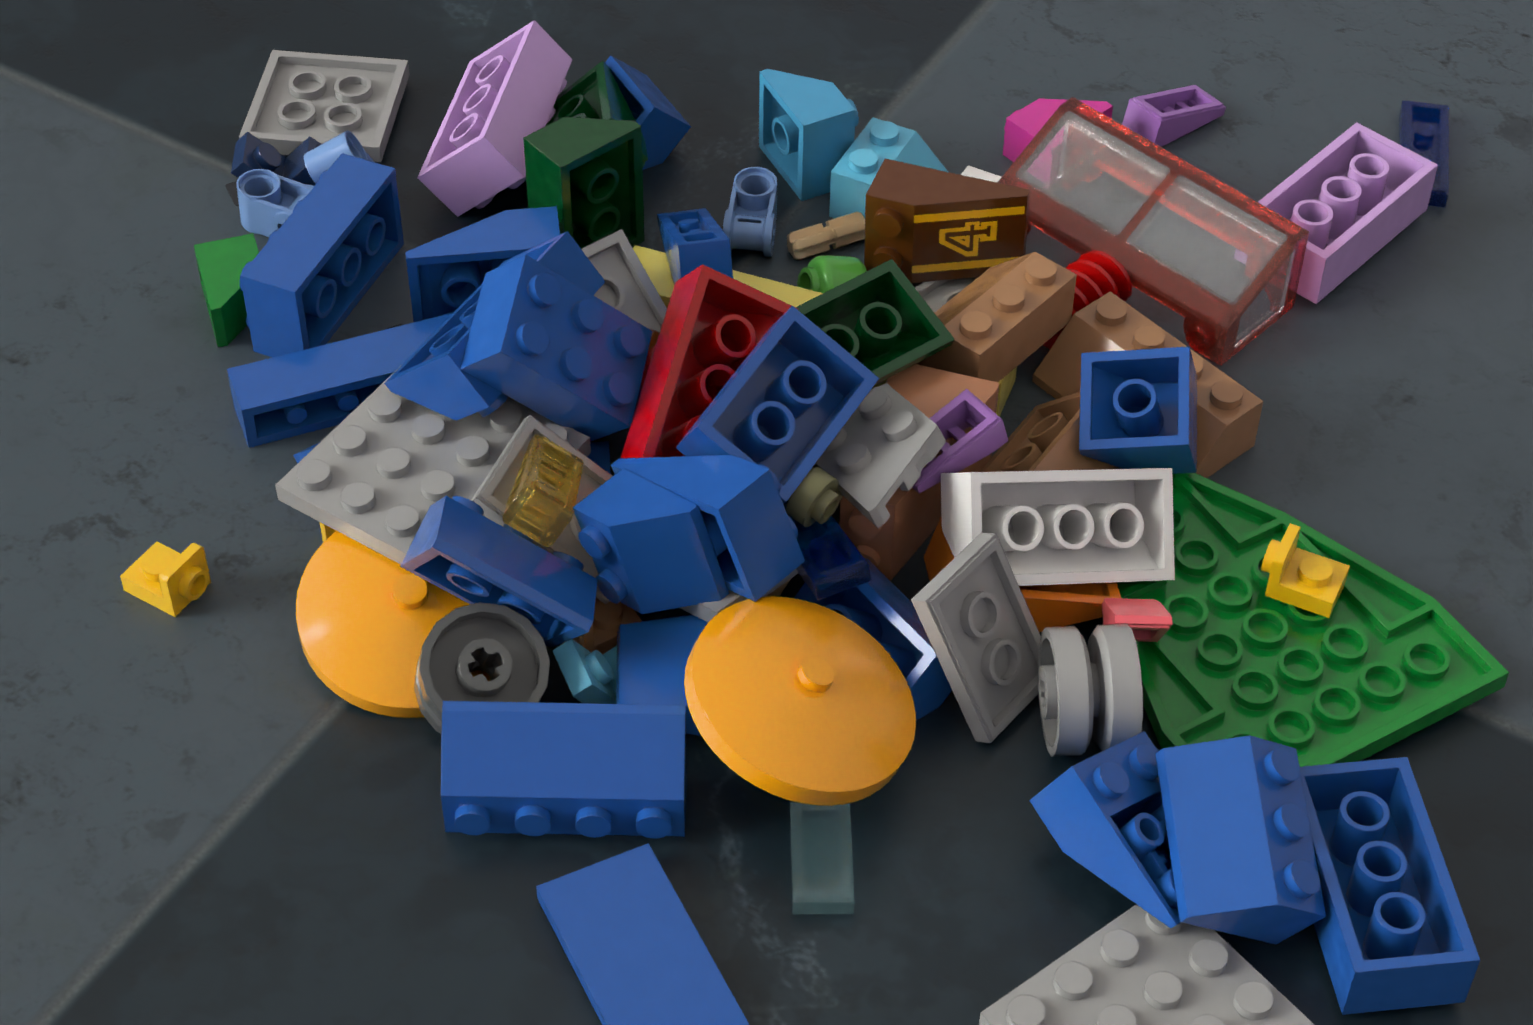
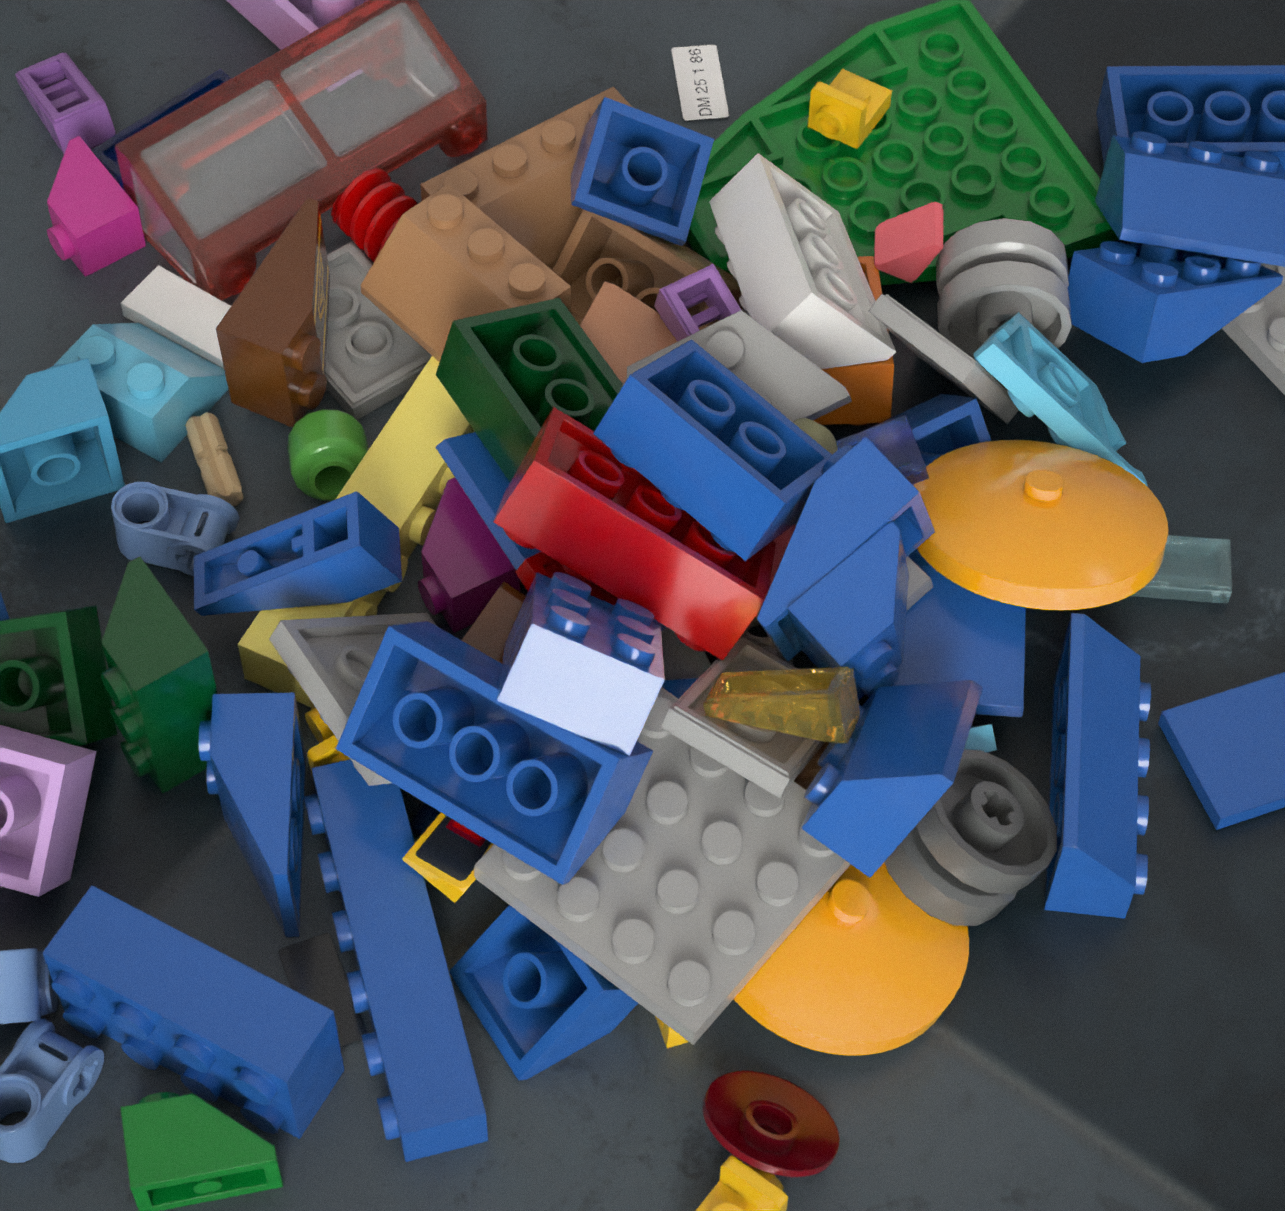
camera: 85 degrees left, 10 degrees up
none -> white sticker [671,45,729,121]
none -> dark red dish [702,1071,840,1177]
none -> medium azure wing [973,312,1148,486]

